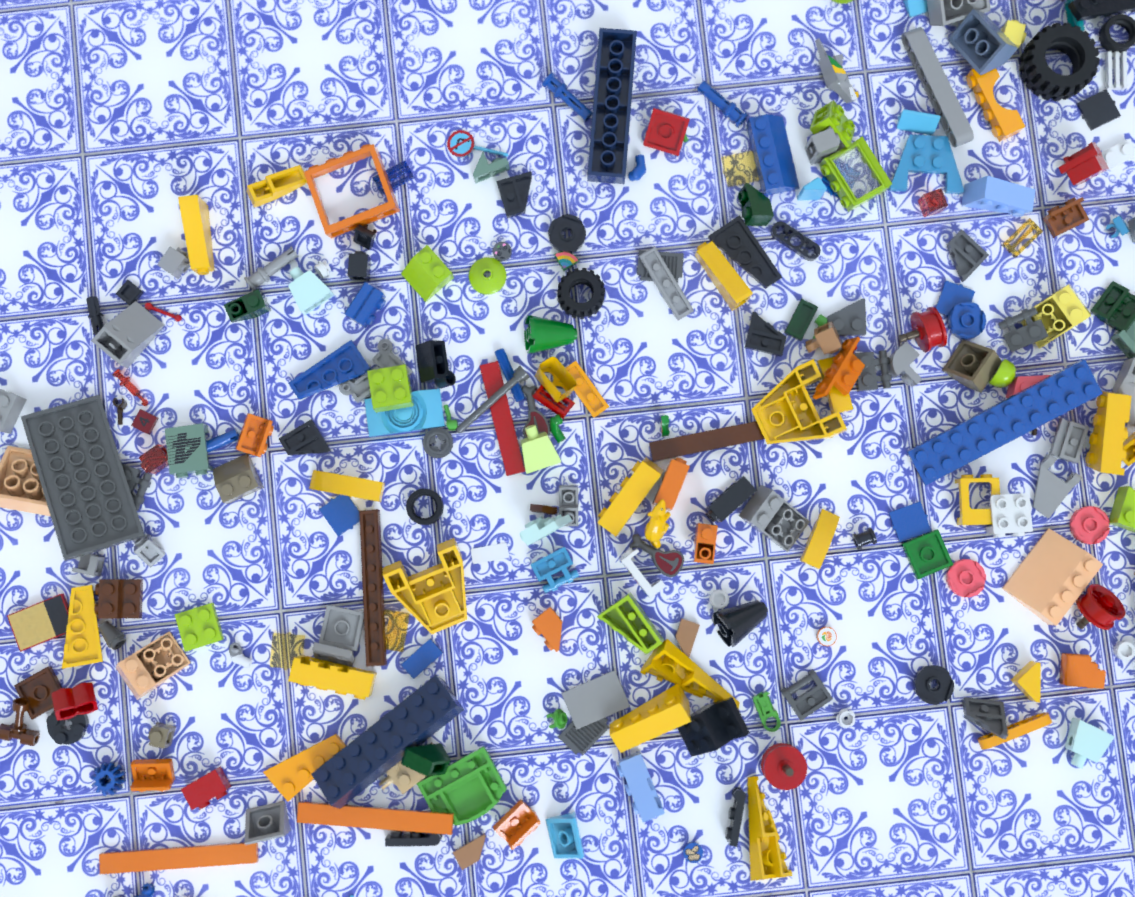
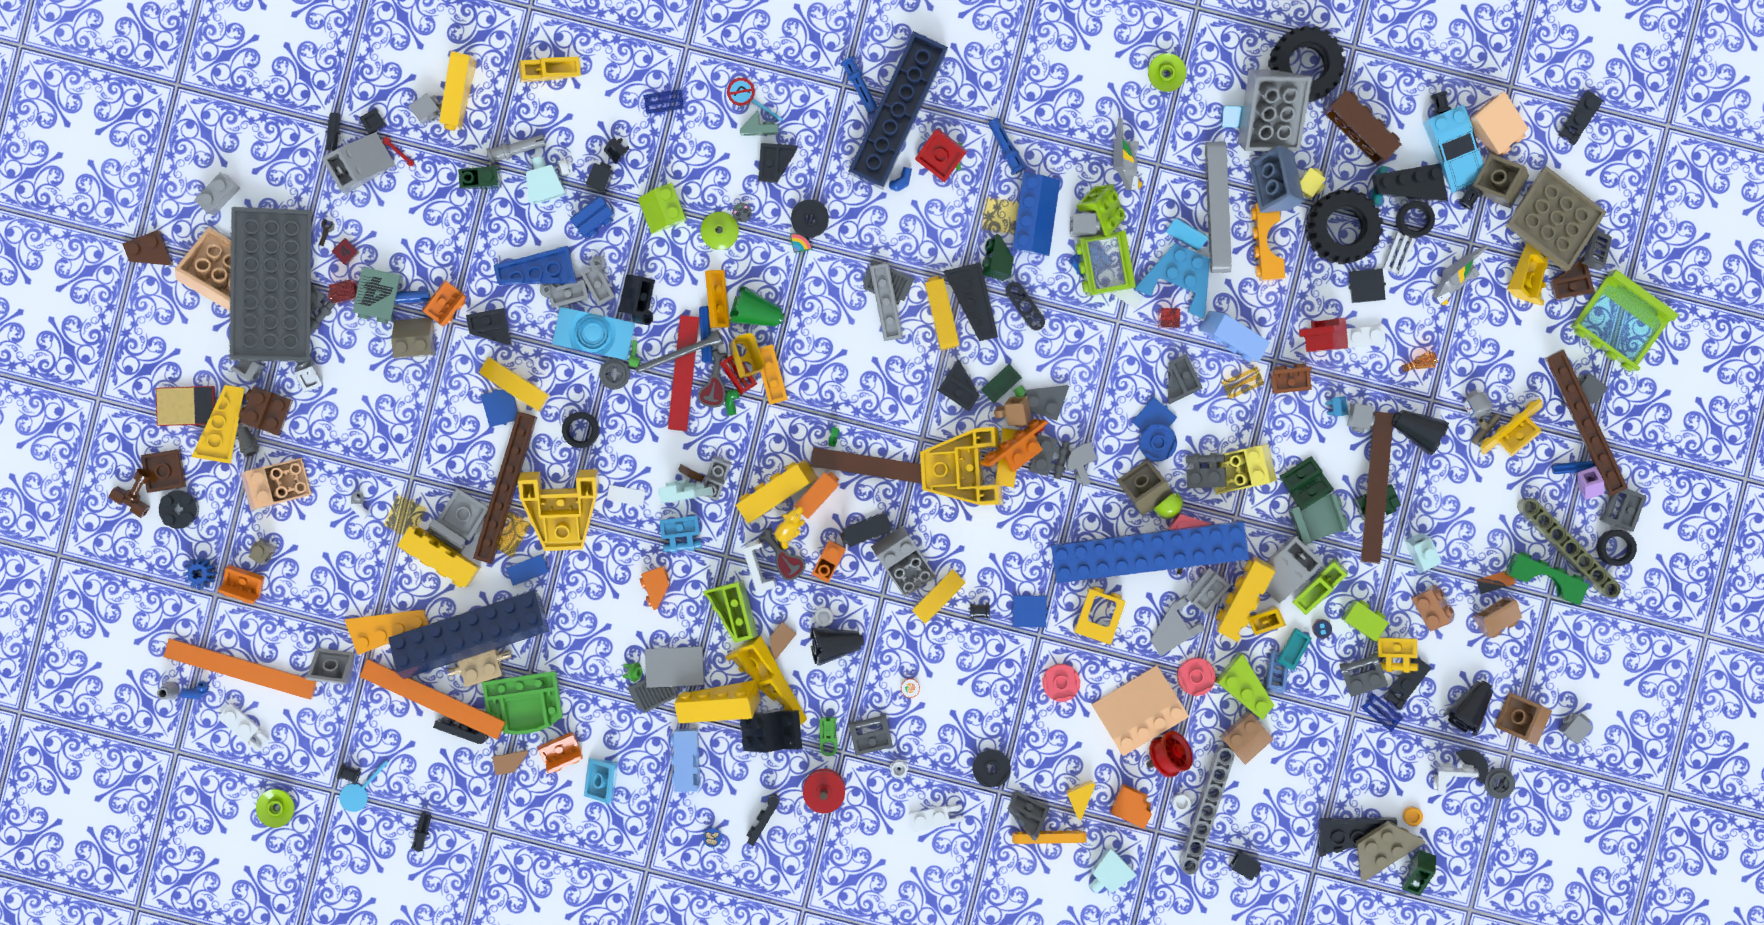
camera: 15 degrees right, 5 degrees up
red brick [51,683,98,720] -> none
clear red piece [112,369,148,406] -> none
lime plate [174,603,224,652] -> none
red brick [181,766,232,810] -> none
orange window [304,144,400,239] -> none
lime brick [367,364,414,413] -> none
dark green slope [401,743,450,777] -> none
yellowish green torso [521,425,561,474] -> none
black tyre [557,268,605,319] -> none
yellow wedge [748,776,793,881] -> none
medium azure slope [797,177,827,200] -> none
red wheel [898,306,947,353] -> none
green tile [901,529,954,579] -> none
white bracket [986,493,1033,538] -> none
none -> light orange plate [705,270,730,328]
none -> white hinge [909,804,965,833]
none -> white sticker [1107,277,1144,309]

